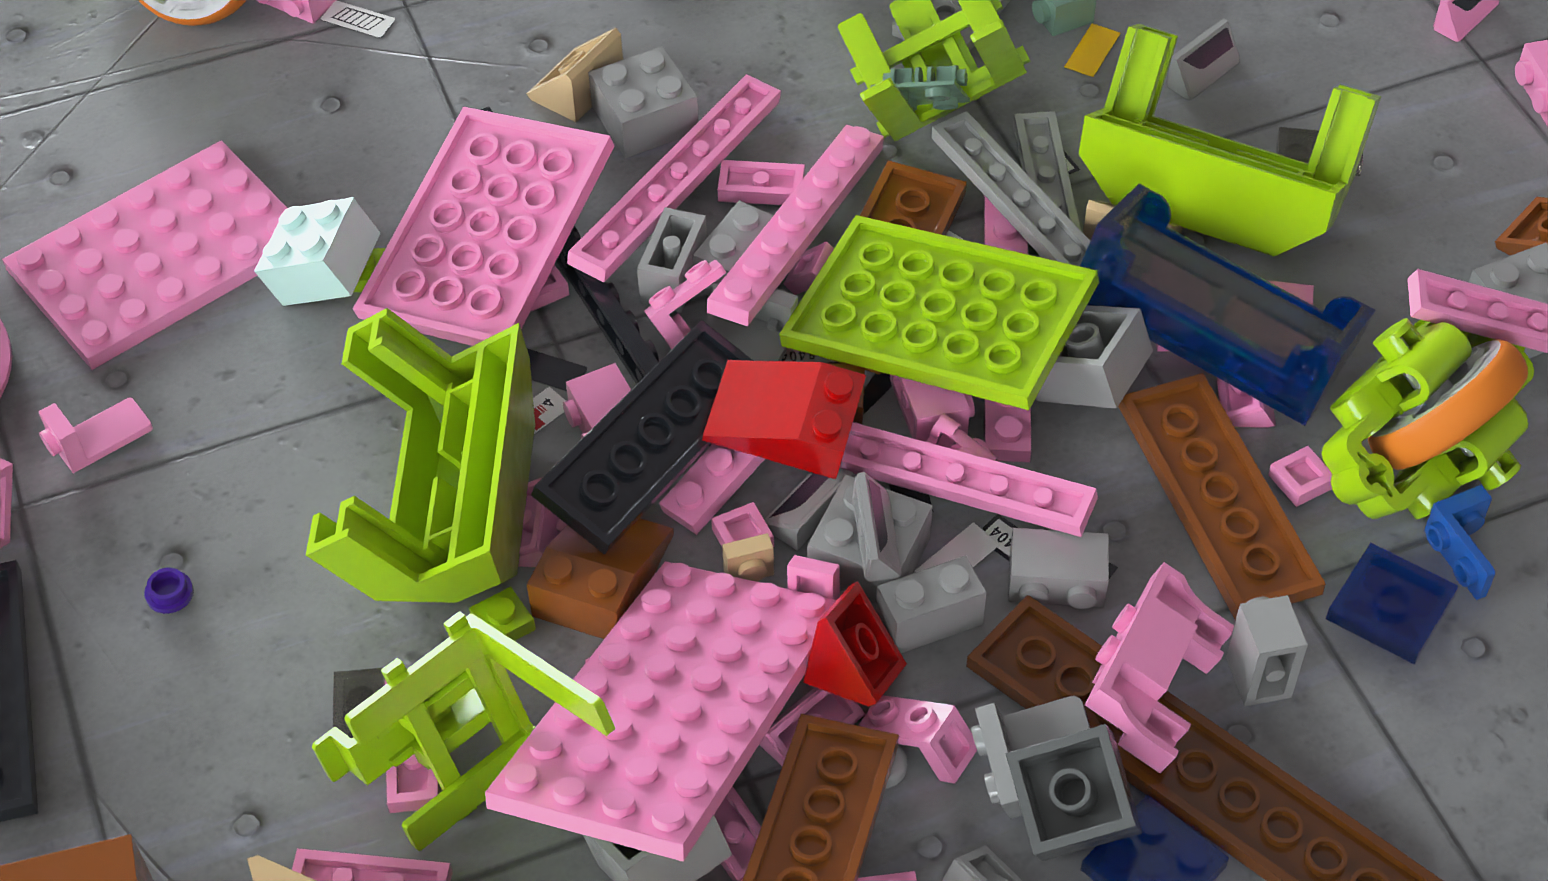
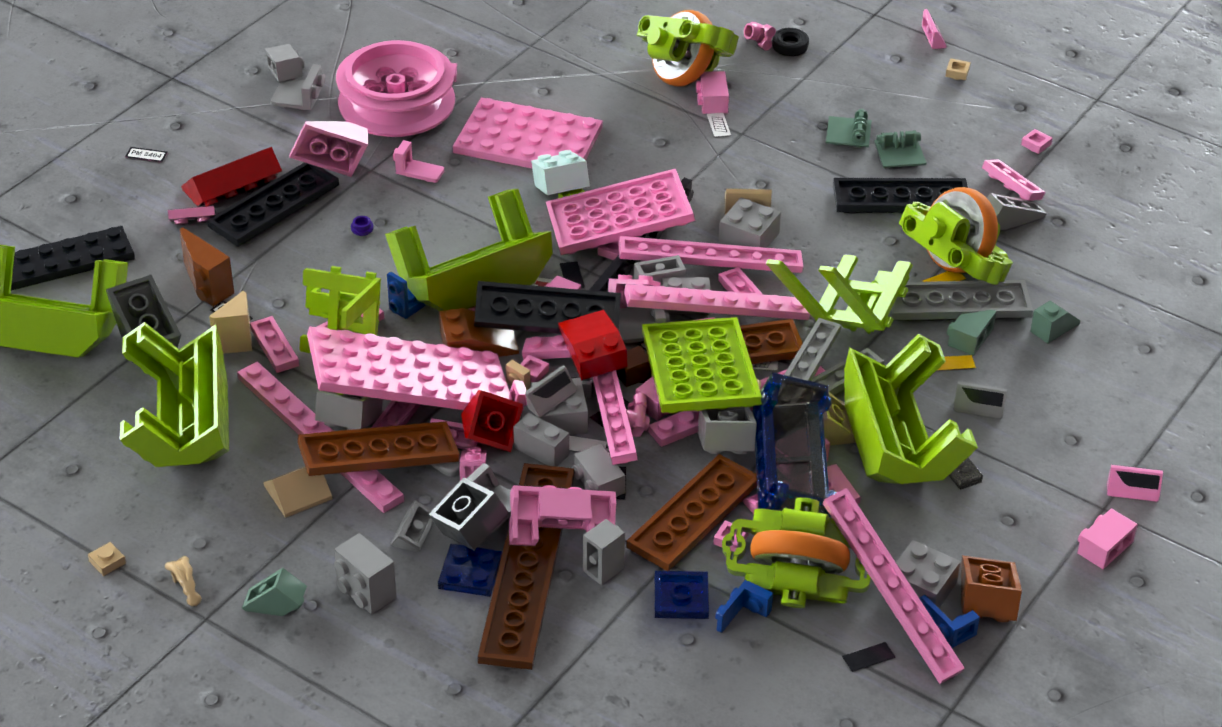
camera: 55 degrees right, 10 degrees down
lime plate [469,586,536,641] -> none
sand green hinge [871,65,970,111] -> none
none -> blue bracket [387,272,426,319]

